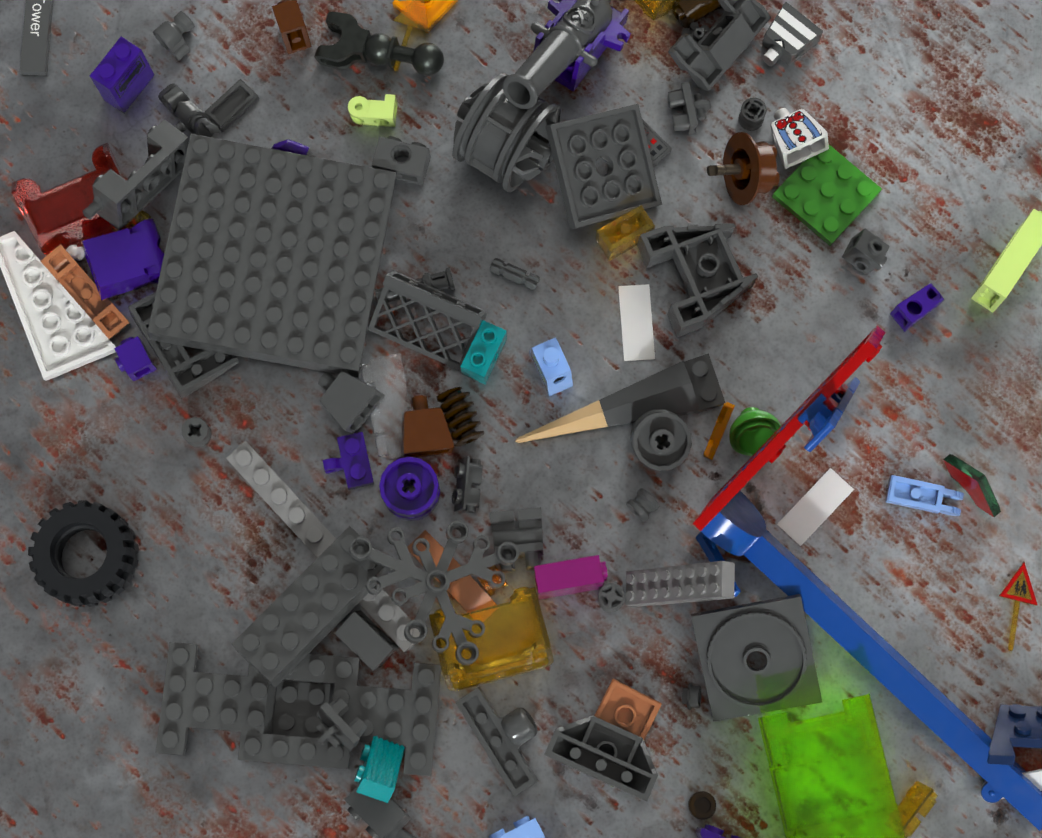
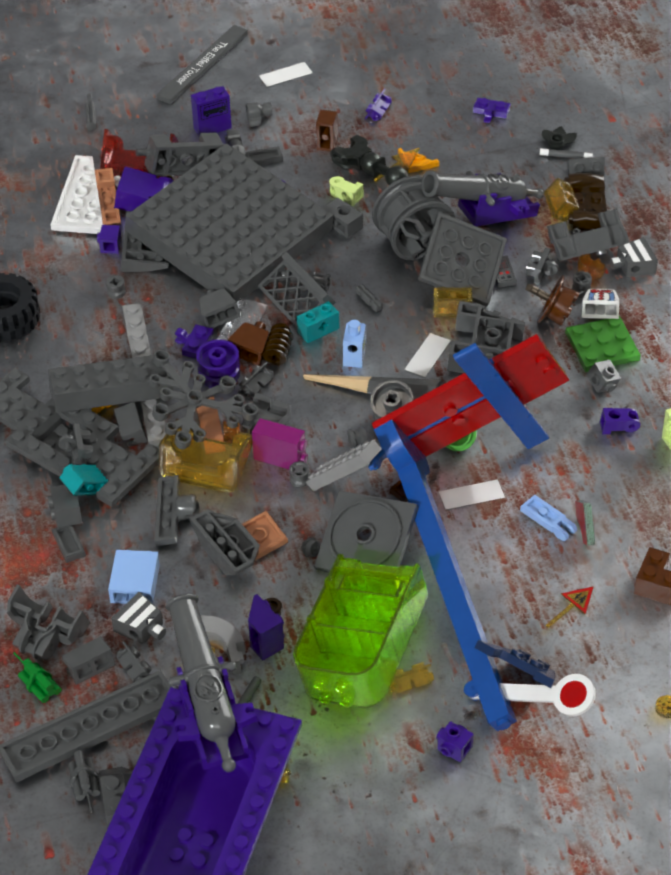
camera: 30 degrees right, 30 degrees down
none -> clear orange hair [577,254,606,280]

